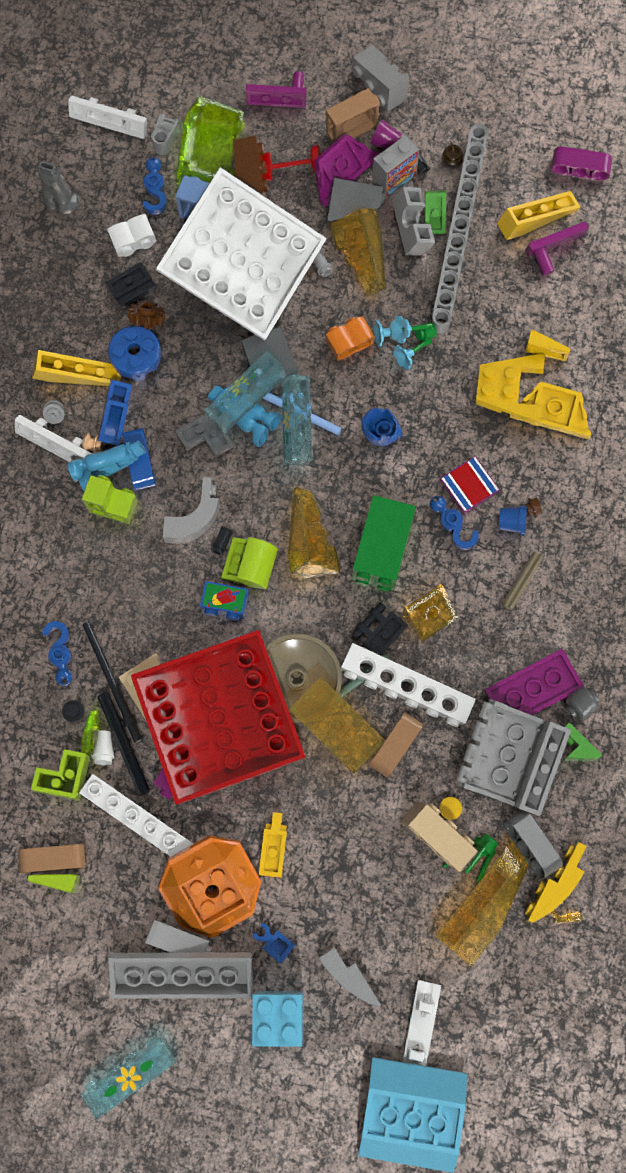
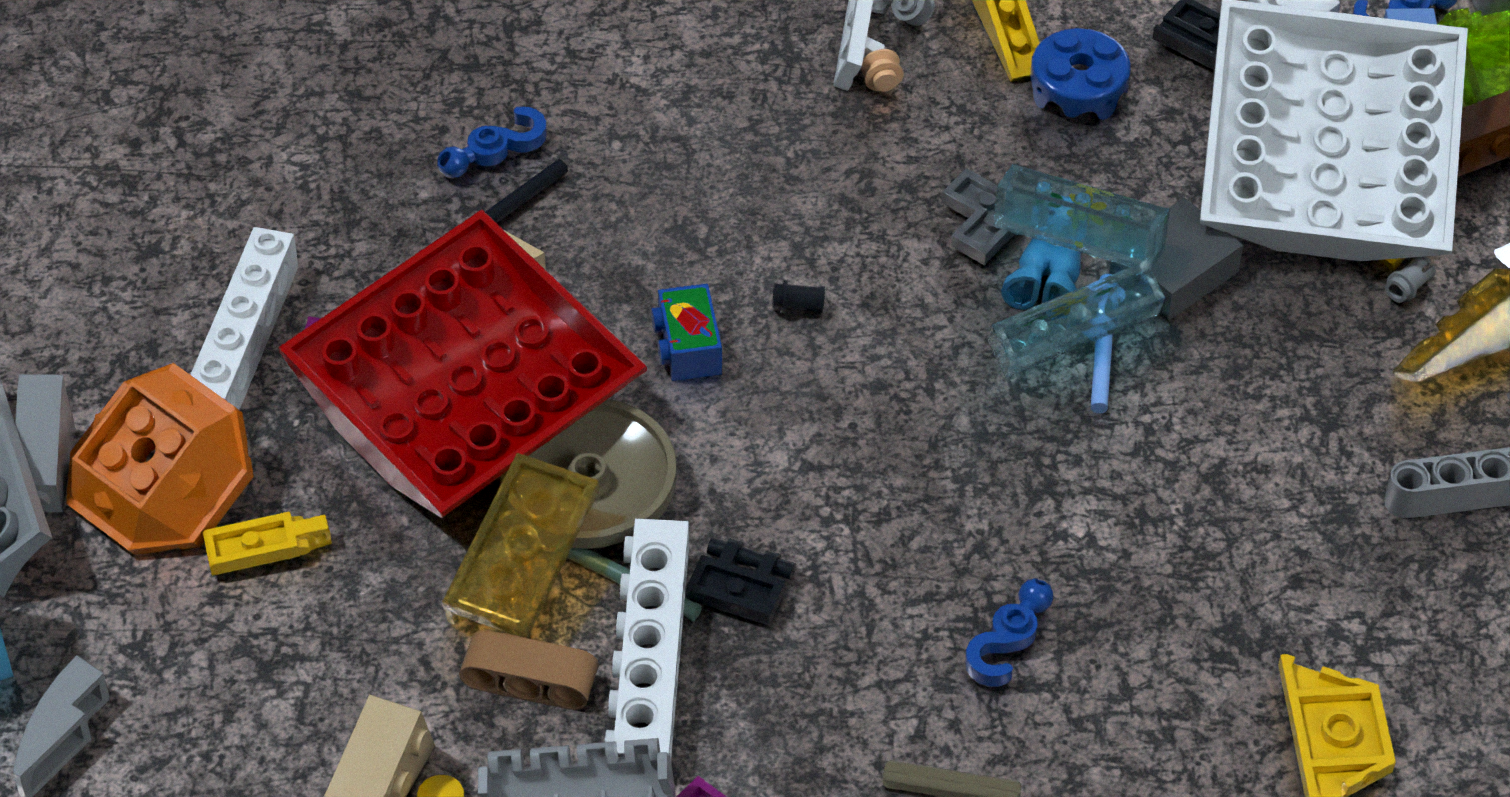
camera: 65 degrees right, 25 degrees down
medium nougat beam [18,844,86,874] -> none
lime slope [27,874,80,894] -> none
lime brick [31,749,90,801] -> none
black plate [62,700,85,723] -> none
dark azure piece [67,440,146,492] -> none
clear neon green slope [81,710,102,755] -> none
lime brick [82,475,138,524] -> none
white cone [92,730,115,765] -> none
black axle [97,692,150,796] -> none
blue slope [98,380,132,446] -> none
blue beam [122,428,156,491] -> none
reddish brown gear [128,301,165,329] -> none
light grey arch [163,477,220,544] -> none
lime brick [221,537,278,589] -> none
blue plate [253,923,295,964] -> none
clear yellow wedge [288,487,340,578] -> none
orange brick [326,316,375,361] -> none
green brick [352,495,416,592] -> none
blue hair [361,408,402,446] -> none
medium azure plant [373,316,437,370] -> none
clear yellow slope [403,584,458,642] -> none
tile [440,456,500,514] -> none
yellow wing [476,353,545,426] -> none
blue piece [499,505,527,535] -> none
yellow slope [525,329,570,361] -> none
reddish brown plate [525,497,543,518] -> none

